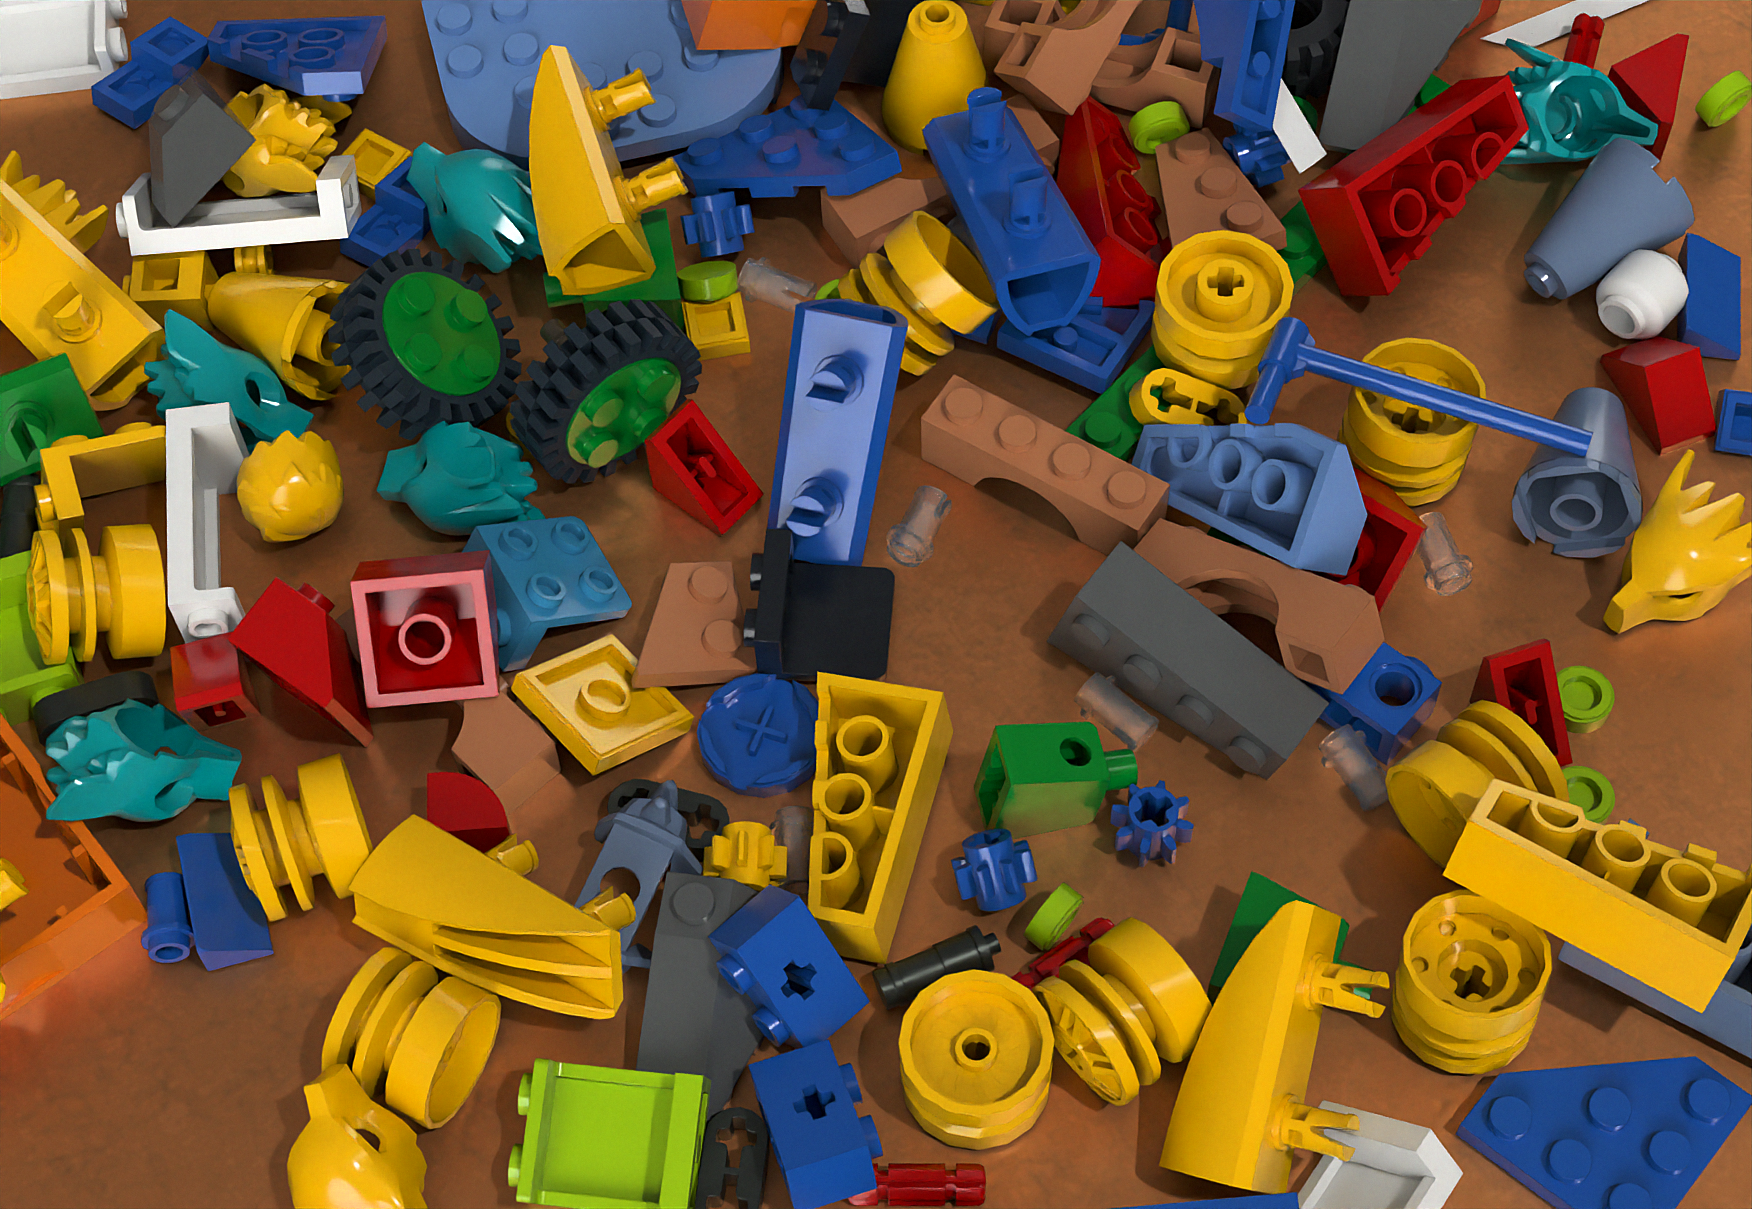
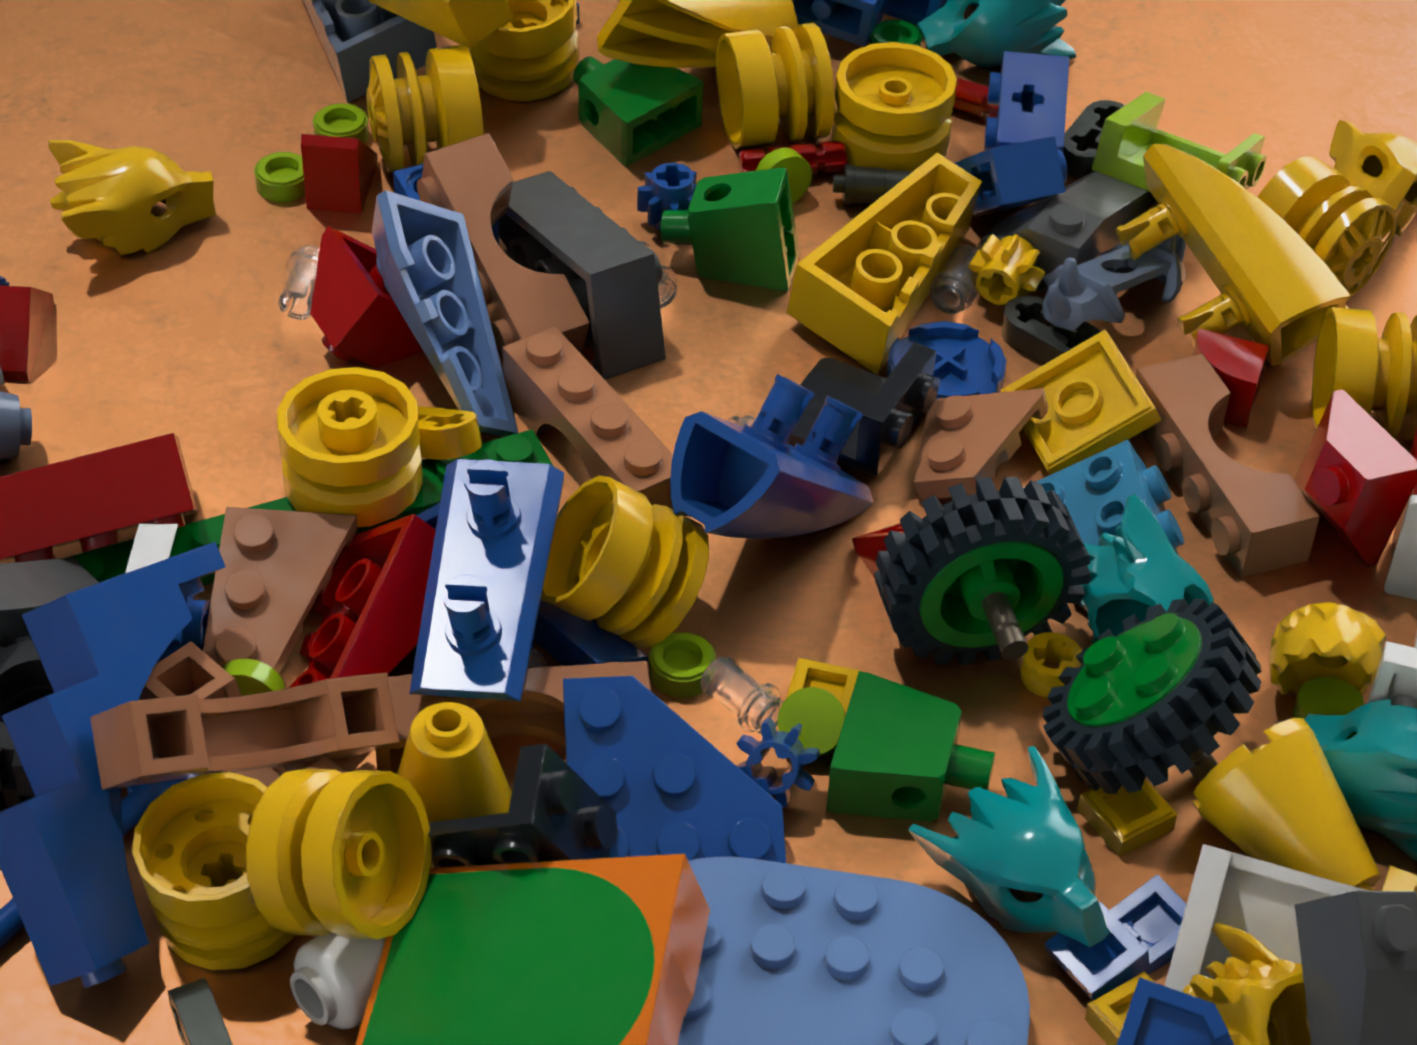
camera: 160 degrees left, 15 degrees down
red slope [350,550,500,708] -> none
yellow piece [529,45,688,295] -> none
blue gear [951,829,1038,911] -> none
blue bar [1244,317,1593,457] -> none
yellow wheel [1337,337,1486,506] -> none
sand blue cone [1512,387,1643,558] -> none

